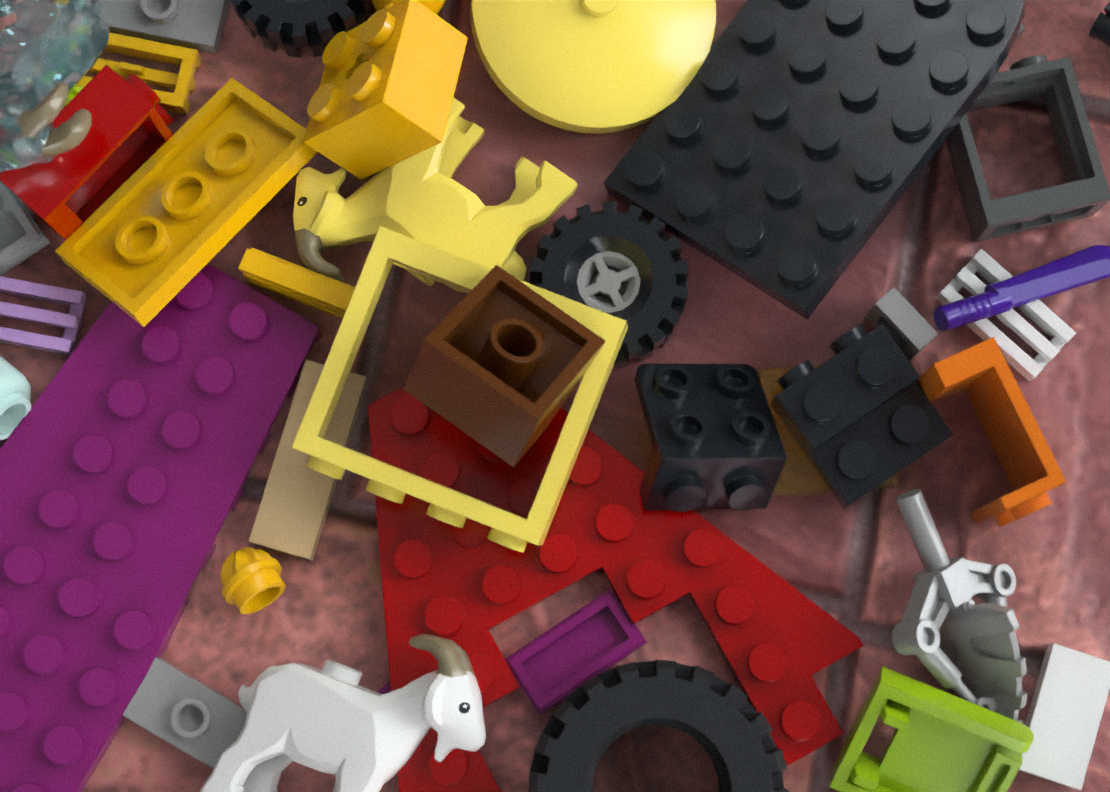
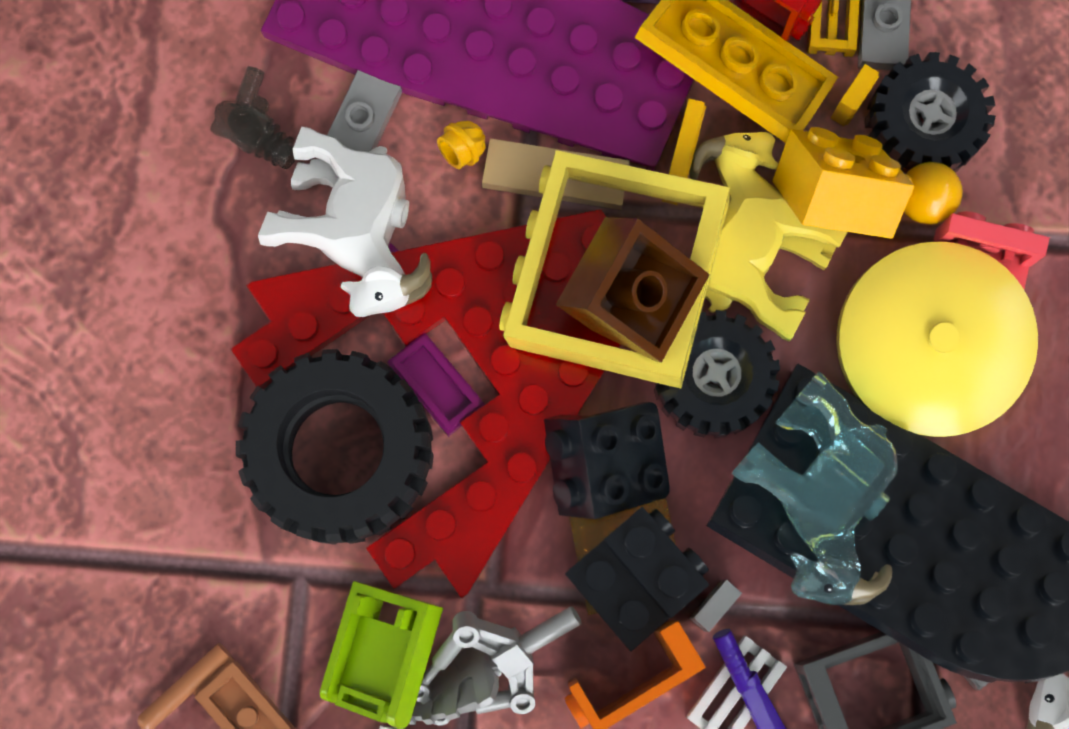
camera: 85 degrees right, 0 degrees up
none -> clear light blue animal [731,372,898,605]
none -> yellow tile [831,64,879,126]

